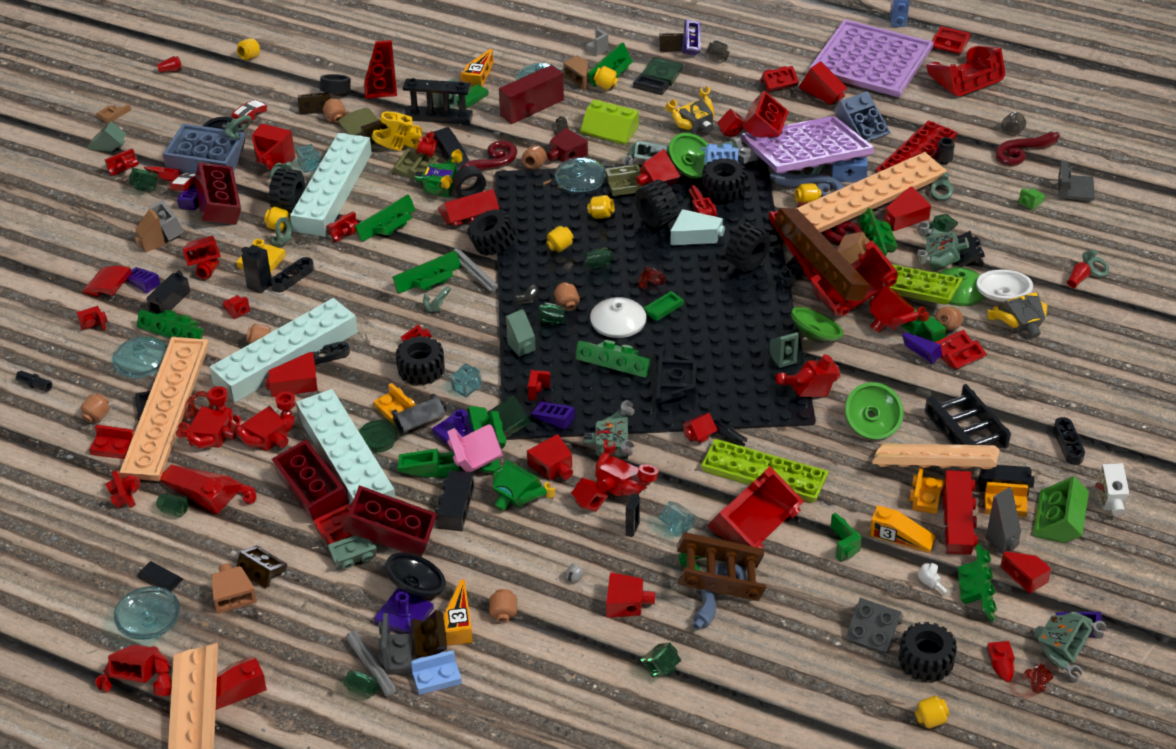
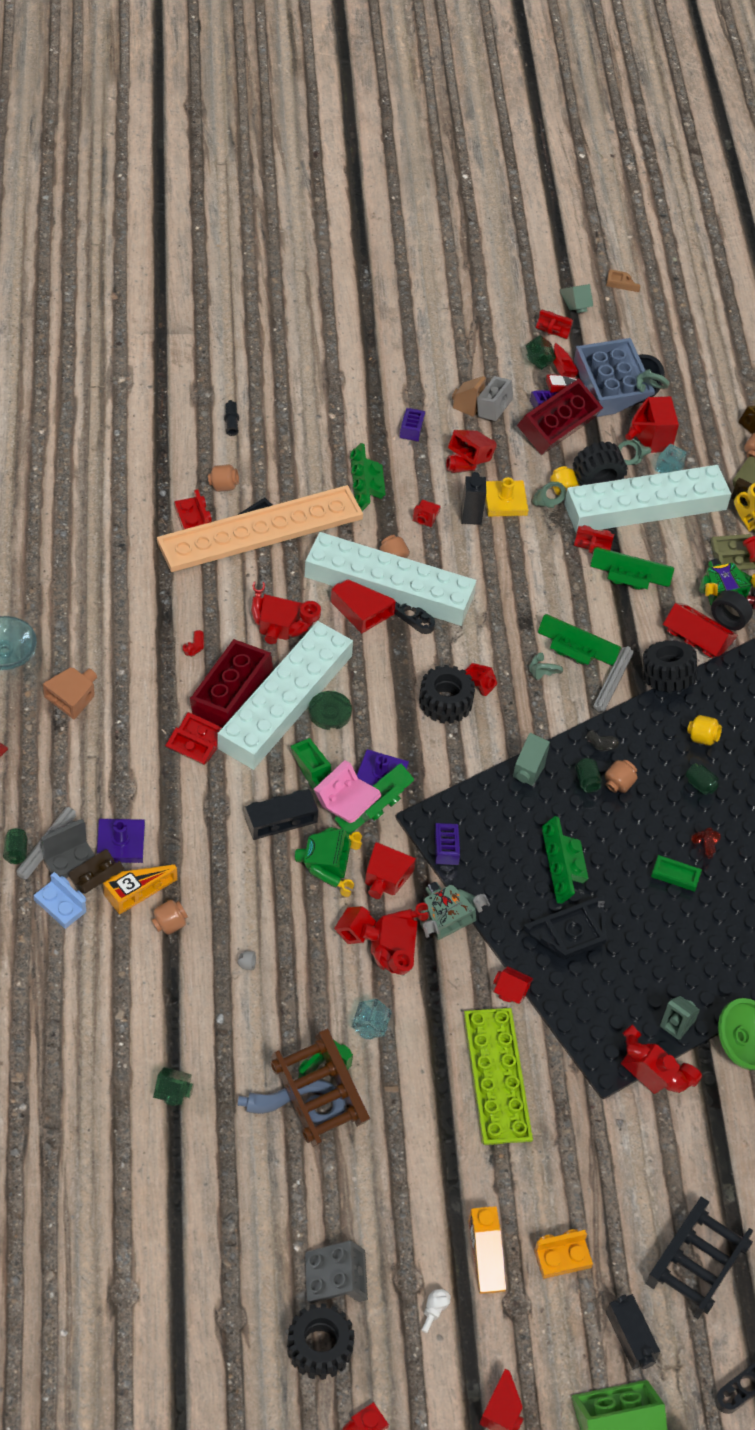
camera: 55 degrees right, 10 degrees up
red bracket [76,305,108,330] -> none
red slope [82,266,132,297] -> none
red hips [105,470,141,508] -> none
clear light blue dish [112,336,168,378] -> none
black tile [137,561,183,593] -> none
black brick [146,271,190,314] -> none
clear green brick [156,493,188,517] -> none
red cone [157,56,182,73] -> none
red wedge [160,464,243,515] -> none
red torso [176,386,237,449] -> none
clear red piece [184,391,214,419] -> none
slope [231,100,267,122] -> none
dark brown bracket [236,545,287,588] -> none
black beam [270,257,314,293] -> none
sand green bracket [328,535,377,570] -> none
dark red brick [342,485,437,557] -> none
light orange bracket [373,383,415,427] -> none
black dish [385,552,446,598] -> none
black brick [392,393,446,436] -> none
clear light blue brick [451,363,481,398] -> none
clear green tile [487,395,531,438] -> none
red bracket [528,370,550,401] -> none
white dish [590,297,646,338] -> none
red torso [606,572,656,618] -> none
black tile [626,493,640,537] -> none
red windscreen [707,466,804,548] -> none
black axle [714,419,748,447] -> none
green bracket [831,512,862,562] -> none
bright green dish [845,382,904,440] -> none
light nougat plate [872,443,1000,469] -> none
yellow head [914,696,950,729] -> none
red wedge [941,470,978,555] -> none
green bracket [958,544,997,621] -> none
light orange bracket [984,482,1028,517] -> none
dark grey slope [986,487,1021,554] -> none

